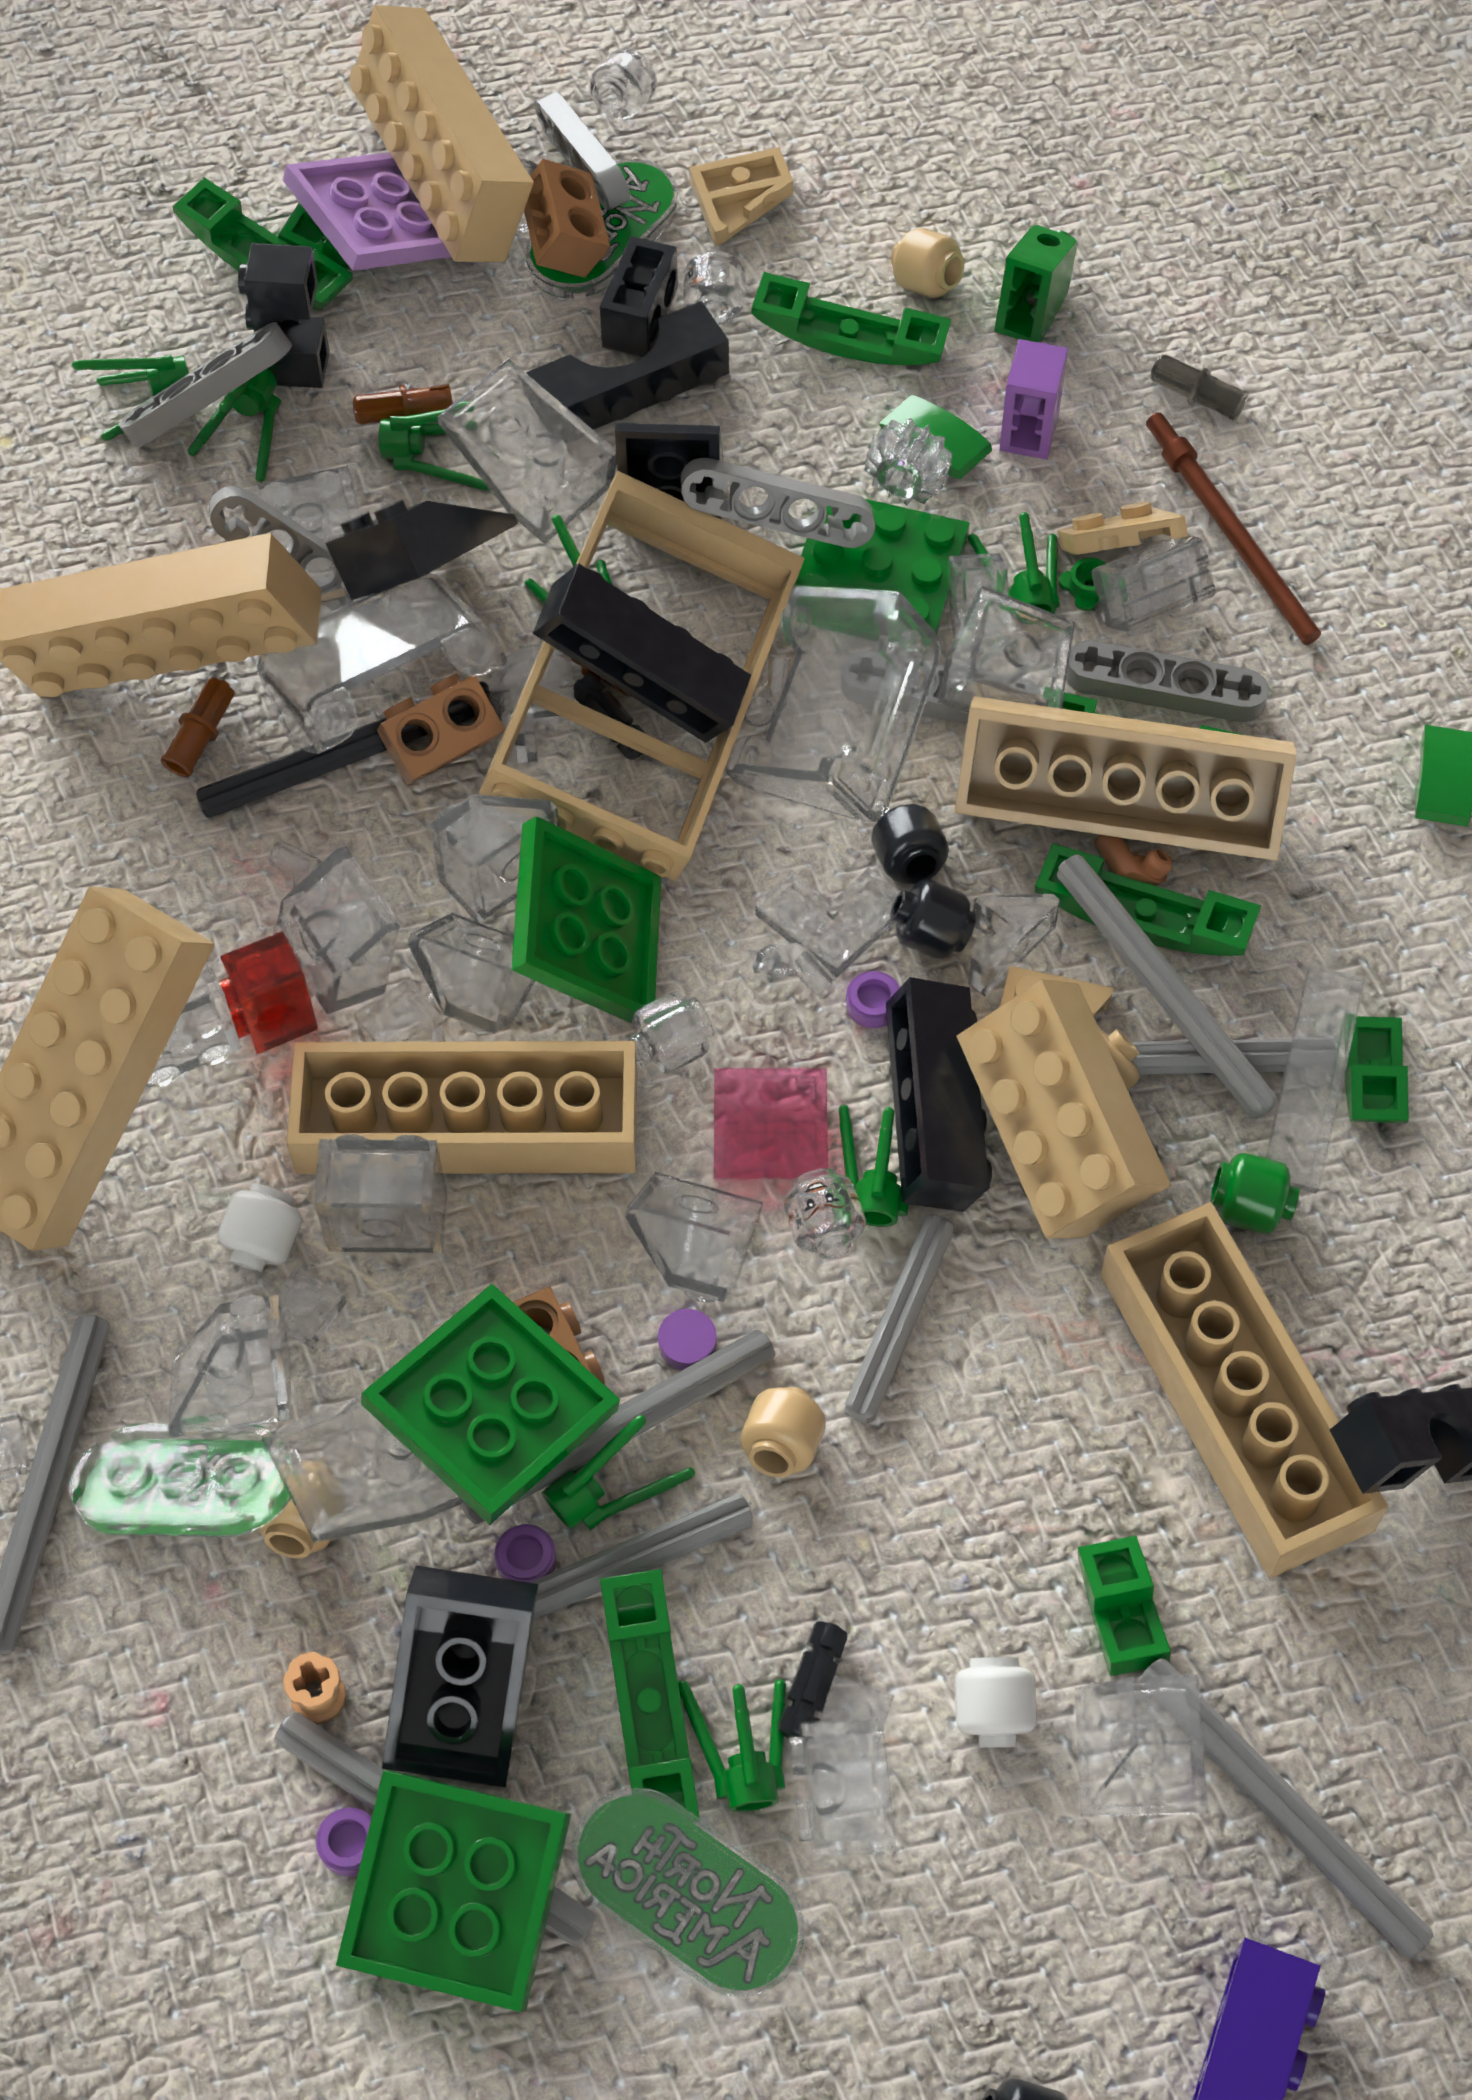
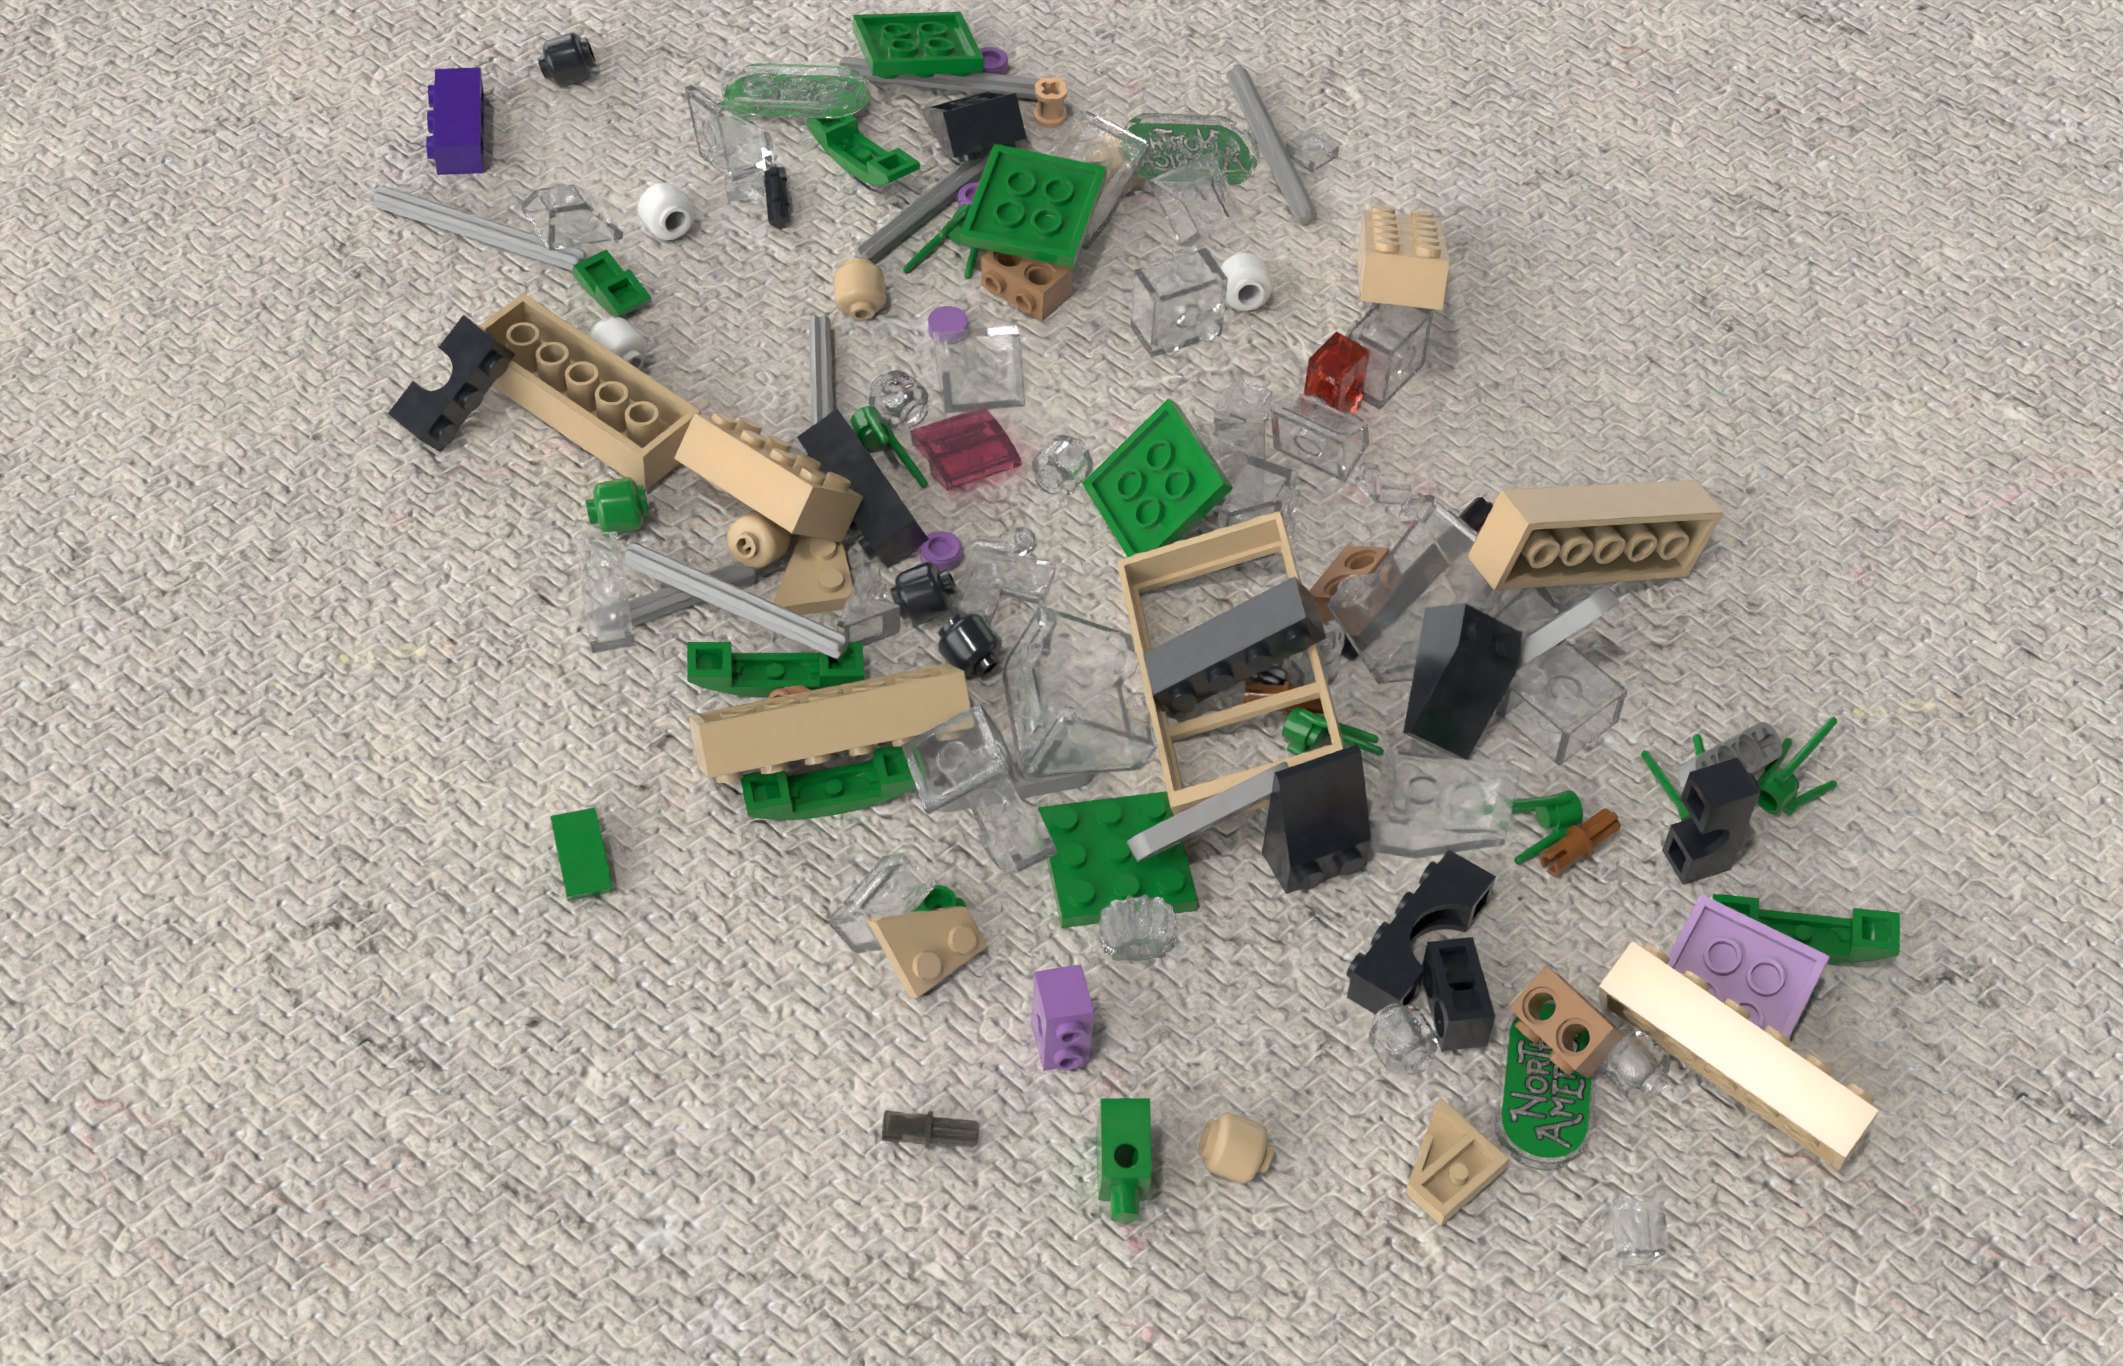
camera: 150 degrees right, 10 degrees down
tan brick [287,1041,638,1174] -> none
light grey axle [459,1330,776,1524] -> none
light grey beam [534,91,631,211] -> none
green plant [678,1679,786,1812] -> none
green slope [751,272,951,365] -> none
green slope [879,394,993,479] -> none
green plant [968,512,1060,624] -> none
light grey beam [1065,640,1269,722] -> none
copper bar [1146,412,1321,645] -> none
green slope [1342,1016,1409,1123] -> none
none -> white head [589,317,648,370]

